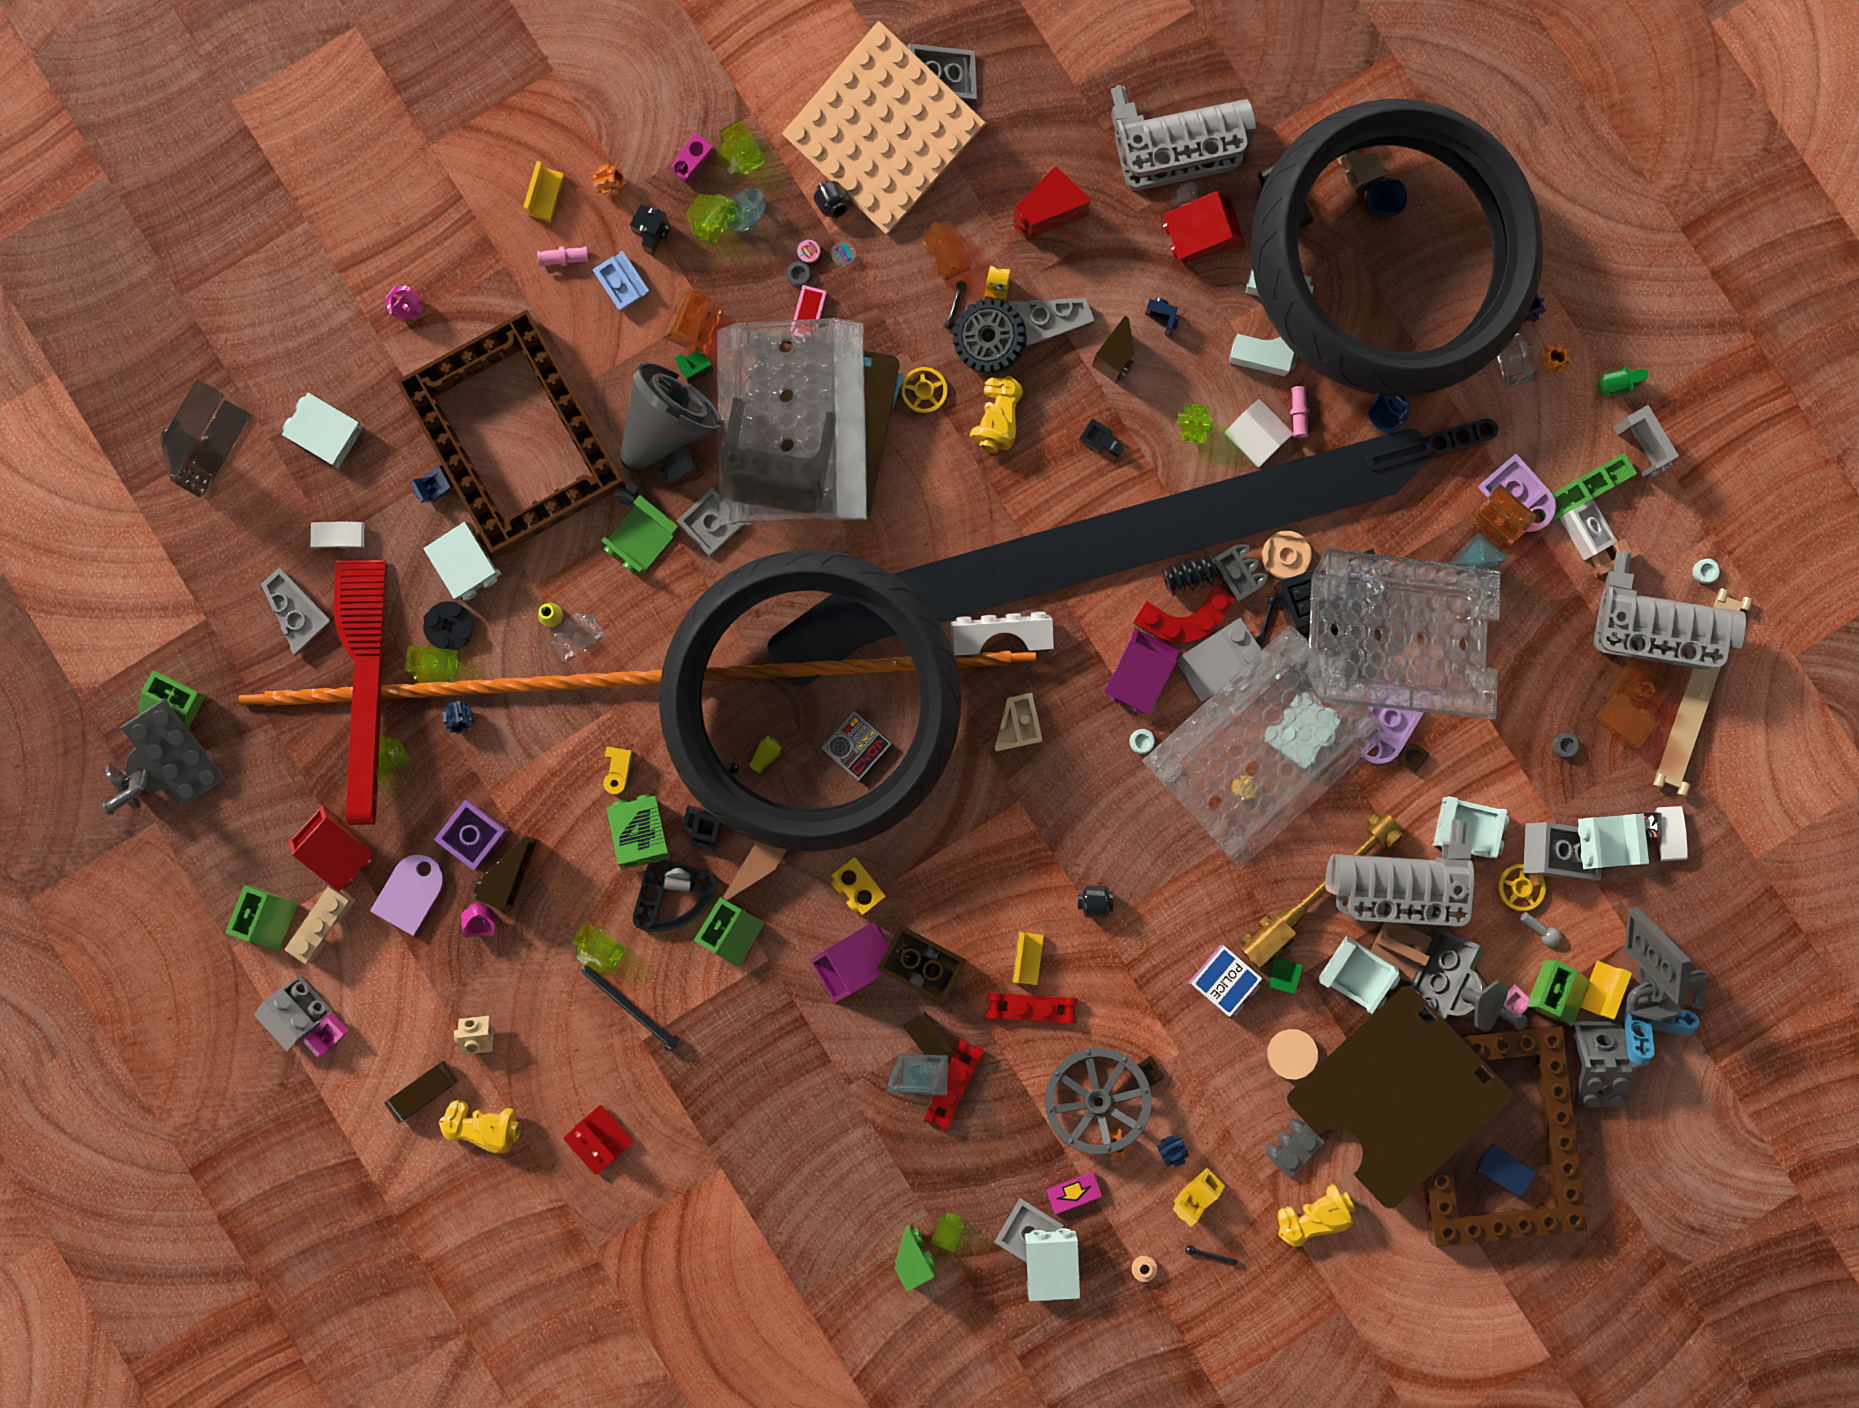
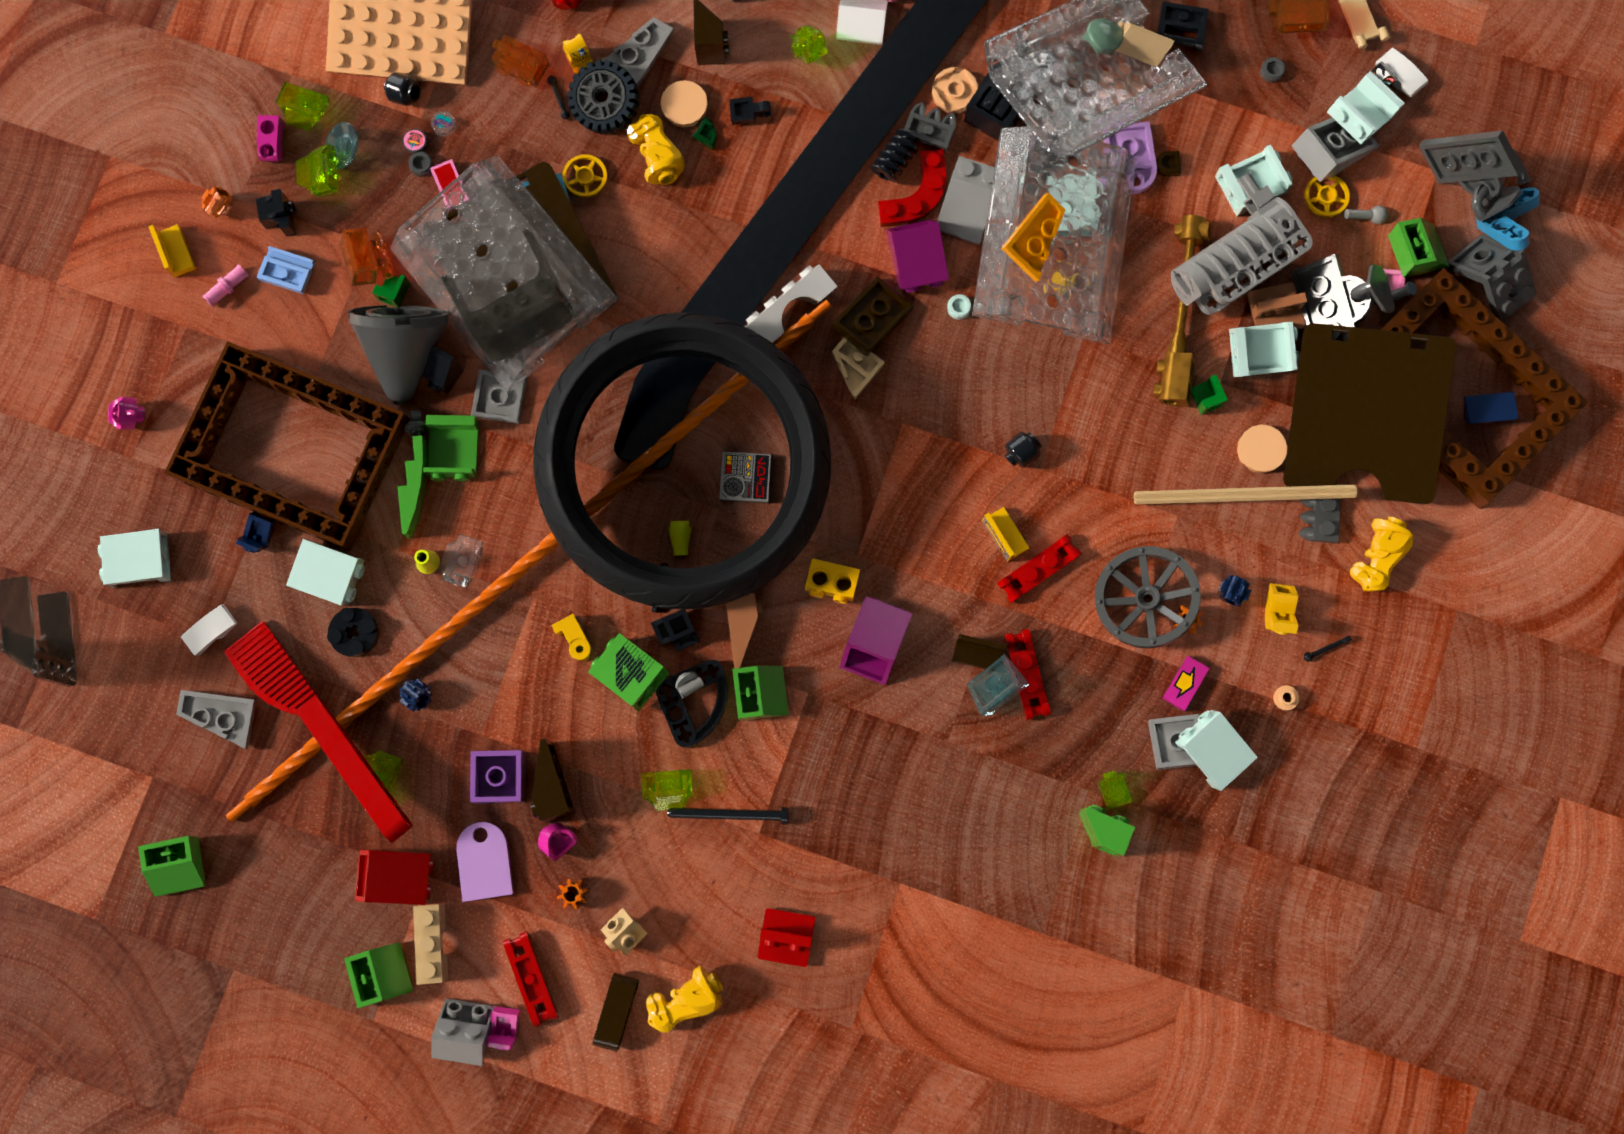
camera: 30 degrees left, 5 degrees down
dark grey plate [102,698,225,815] -> none
clear neon green slope [405,645,459,683] -> none
dark brown slope [876,924,967,1005] -> none
dark brown tile [1135,1056,1165,1087] -> none
piece [1188,945,1262,1017] -> none
black hinge [1255,596,1277,645] -> none
yellow panel [1580,961,1632,1020] -> none
none -> bright green slope [397,435,428,539]
none -> red plate [503,931,559,1027]
none -> orange gear [557,878,589,910]
none -> light nougat tile [661,80,708,128]
none -> dark green tile [693,117,717,150]
none -> dark brown tile [831,277,914,356]
none -> light orange wing [1001,193,1066,282]
none -> sand green hair [1082,18,1123,56]
none -> tan slope [1116,22,1175,67]
none -> tan axle [1134,485,1357,504]
none -> black plate [1156,1,1209,51]

